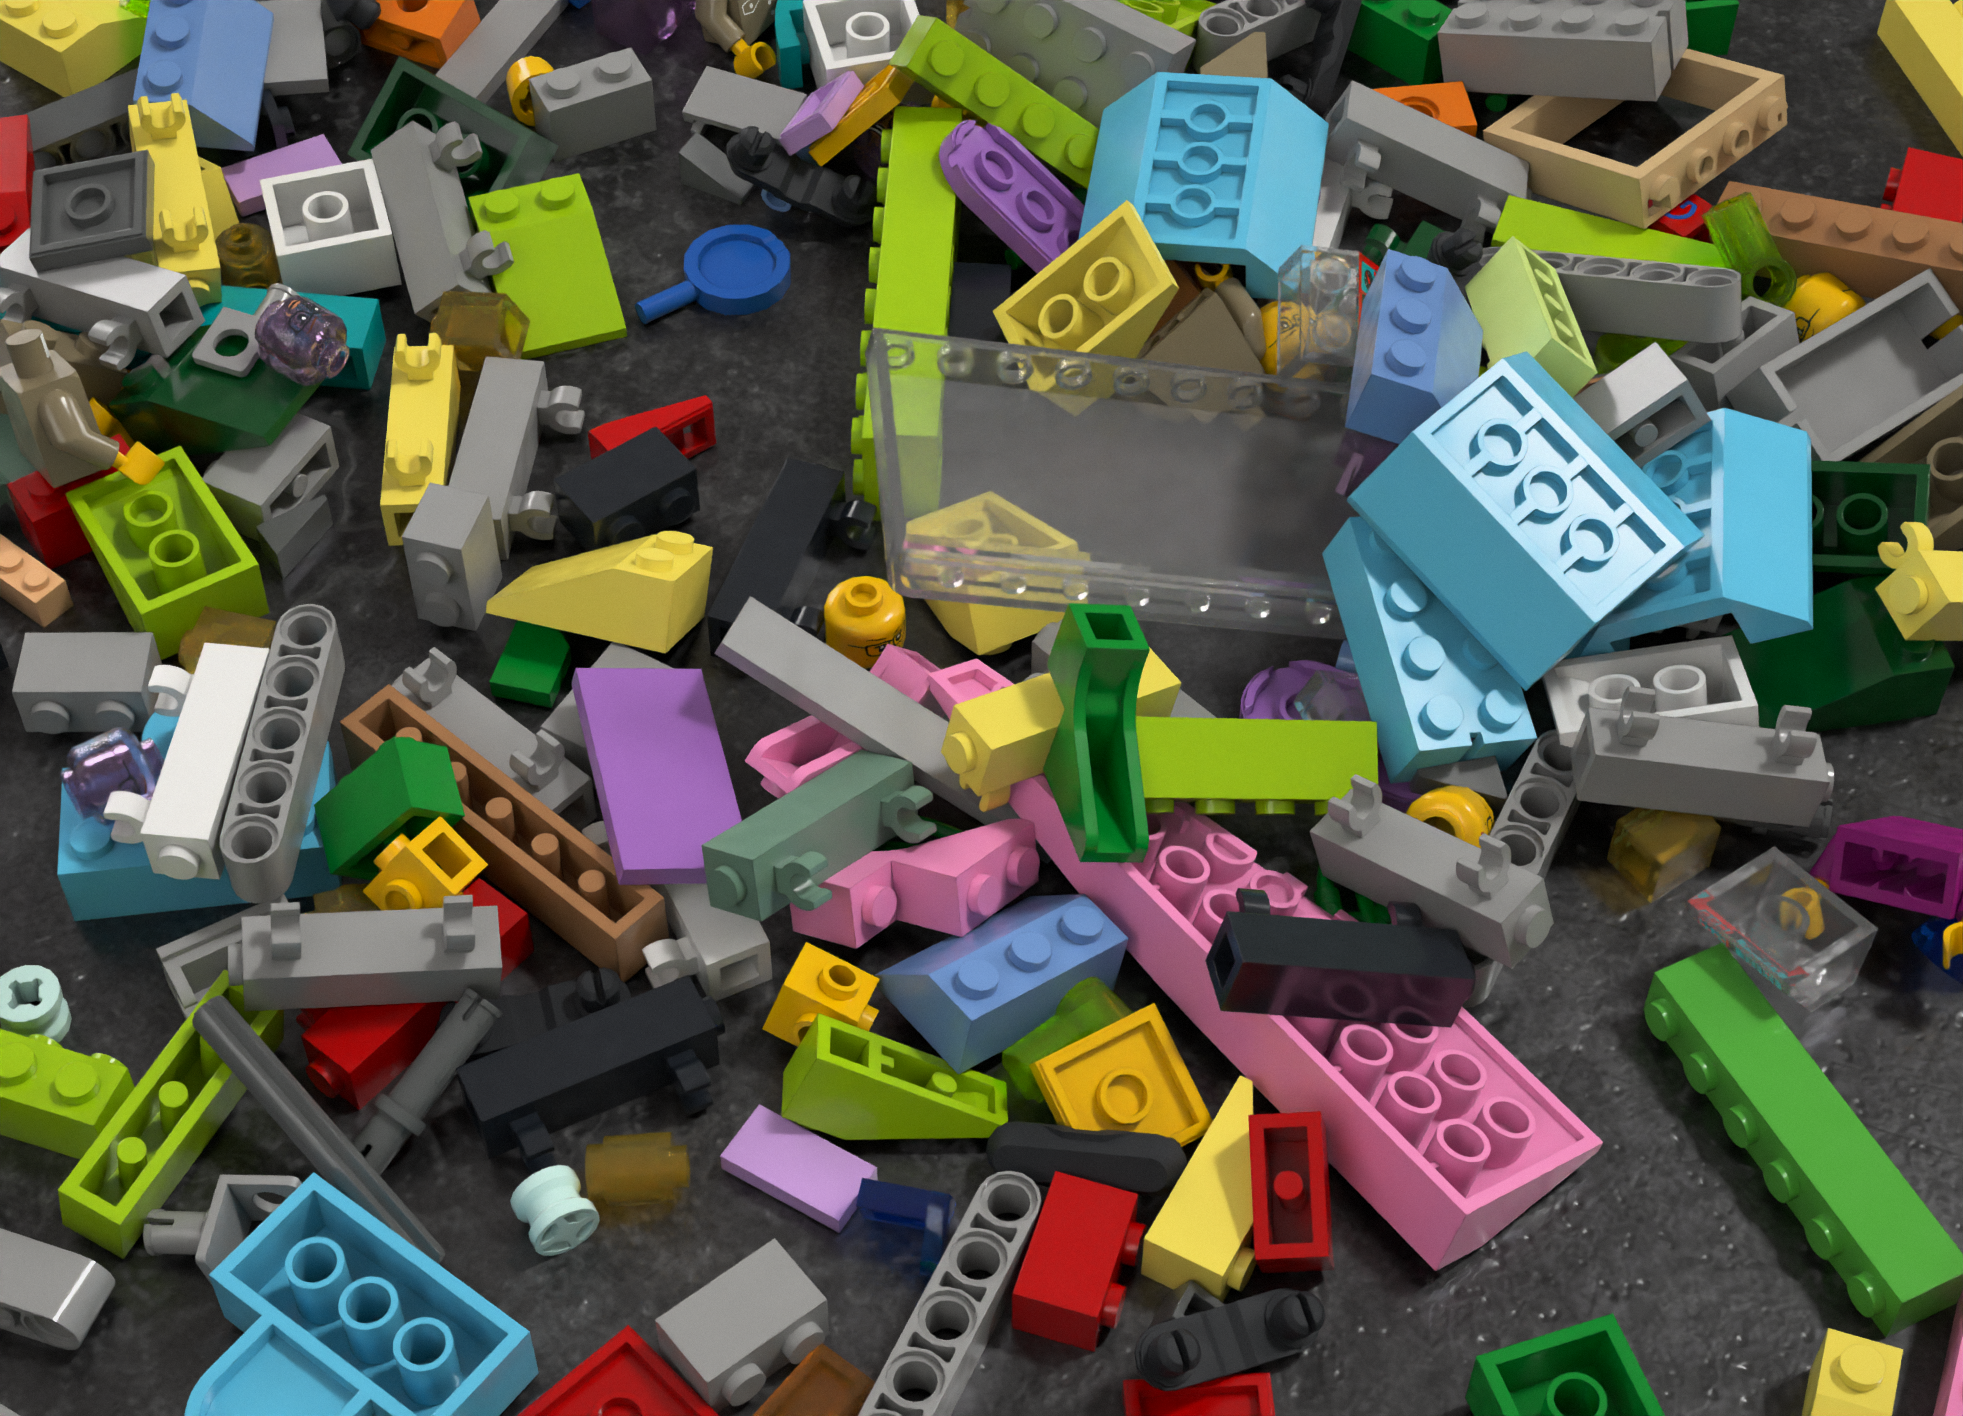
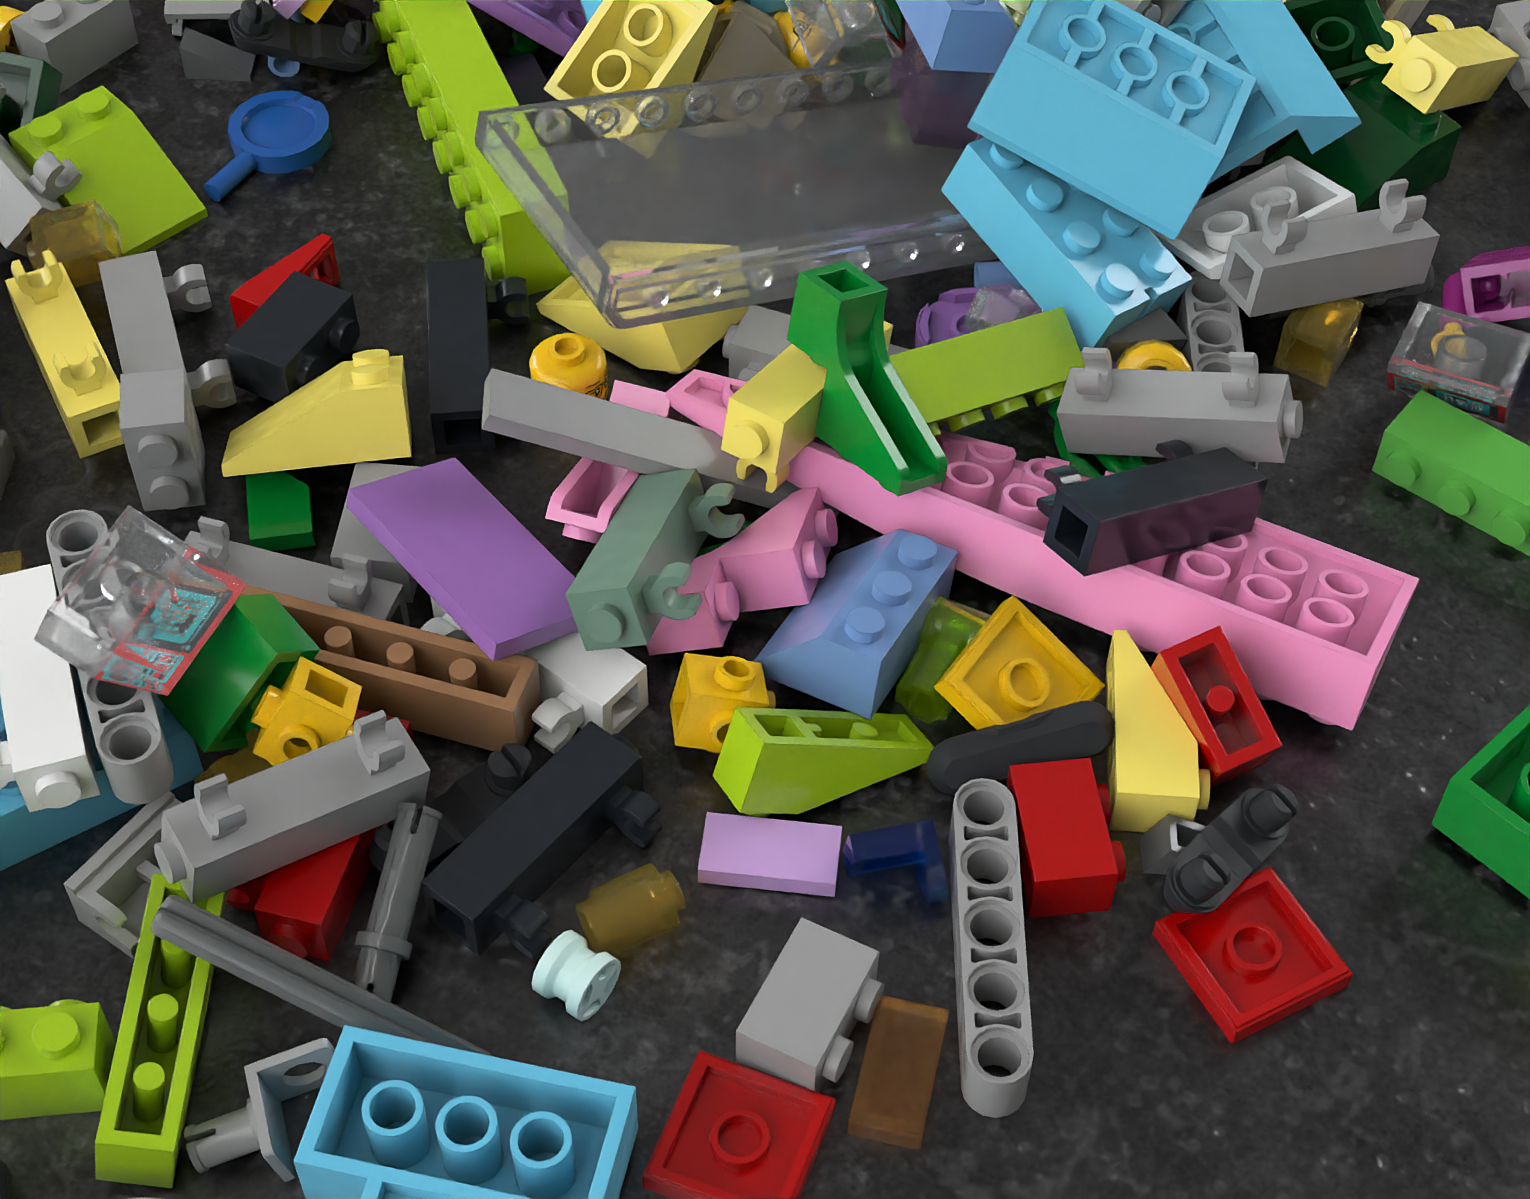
camera: 25 degrees left, 0 degrees up
none -> clear slope [34,505,247,696]

